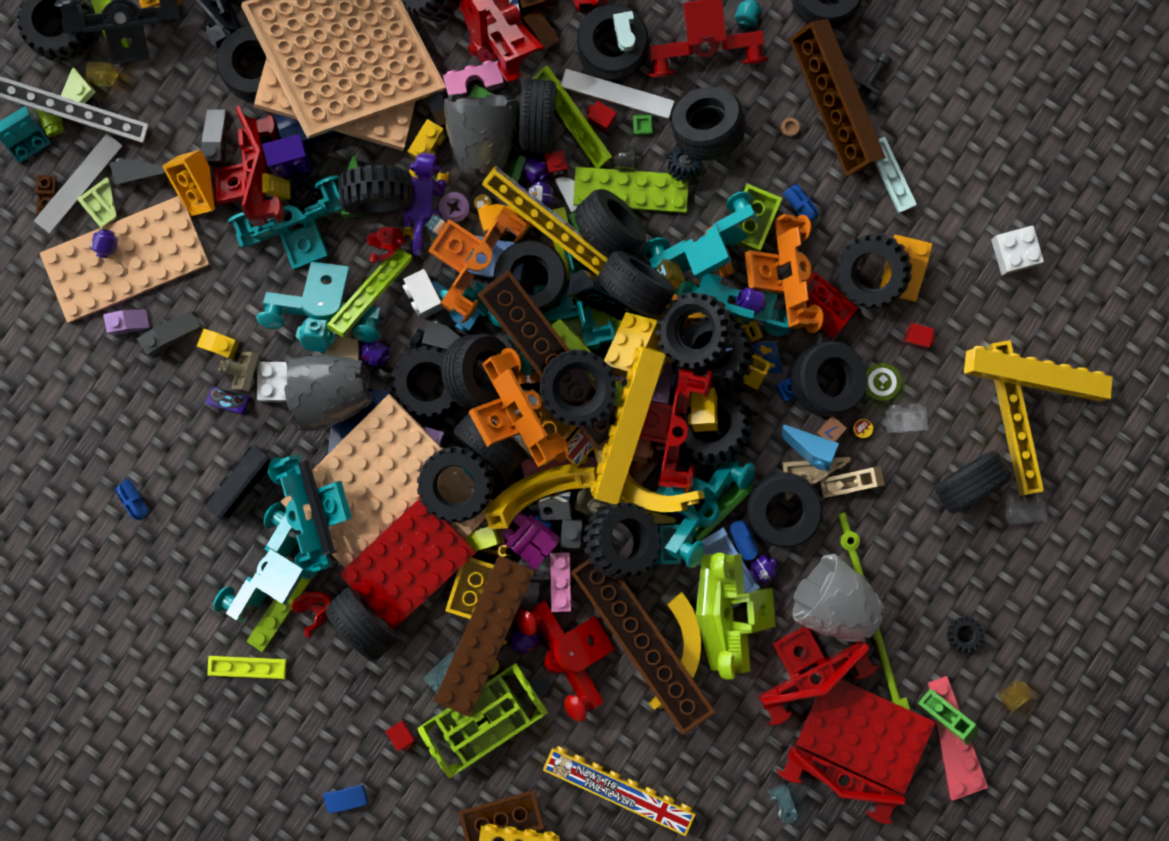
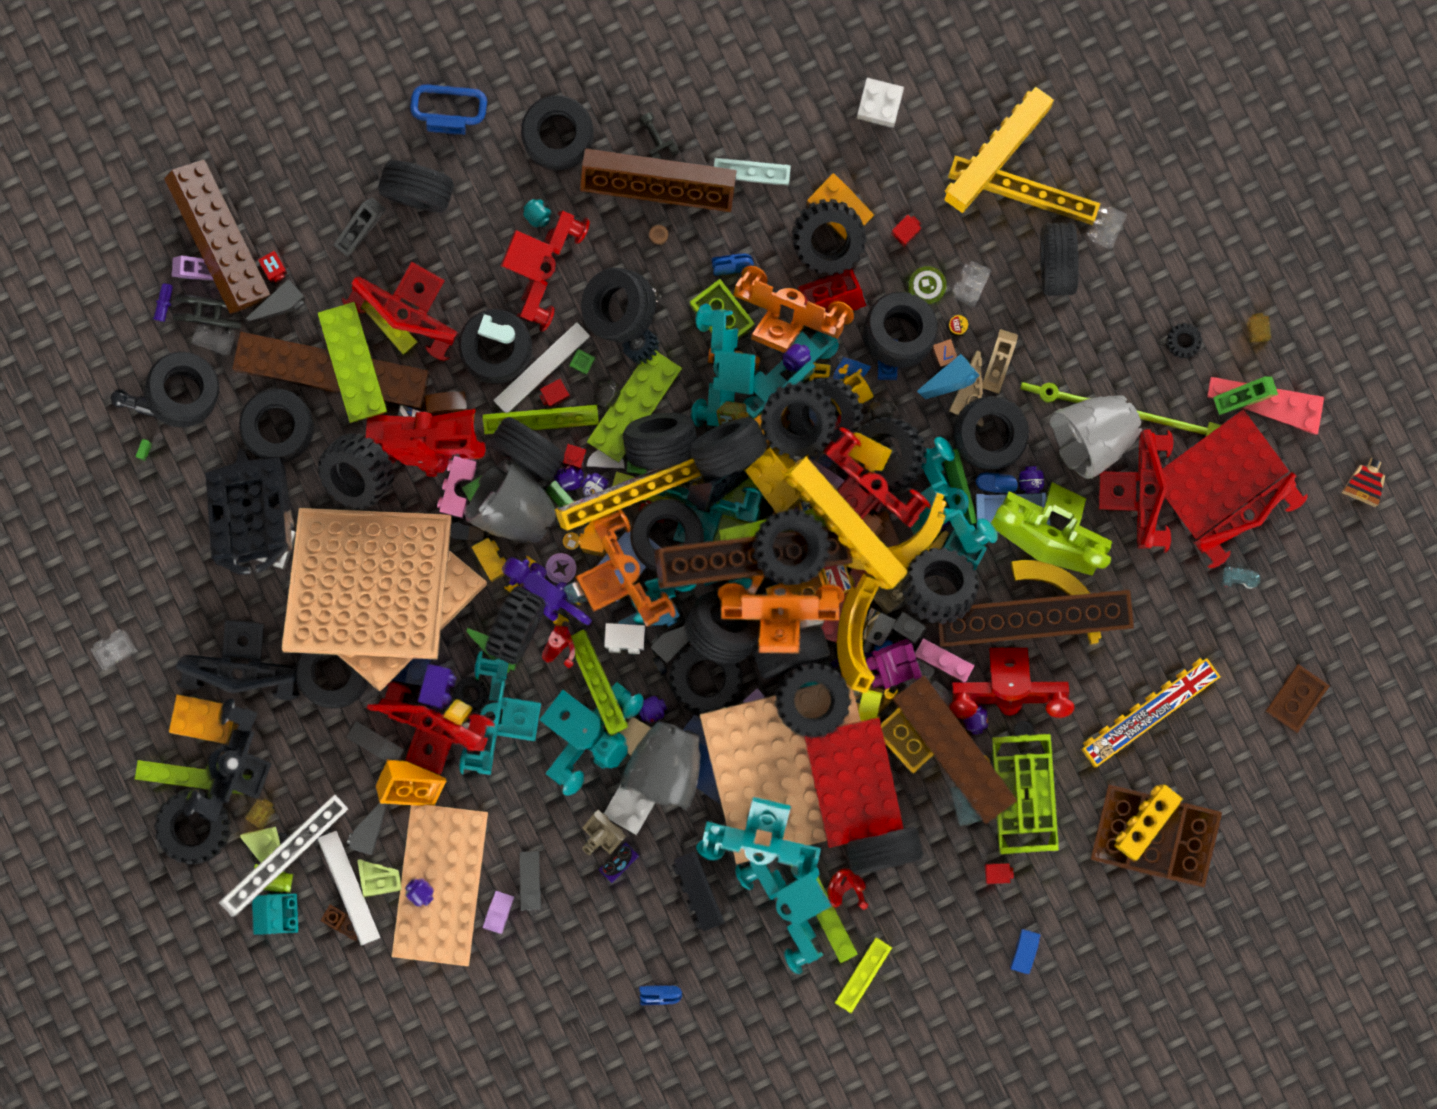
camera: 60 degrees left, 0 degrees up
yellow slope [197,329,240,361] -> none
black axle [298,460,337,557] -> none

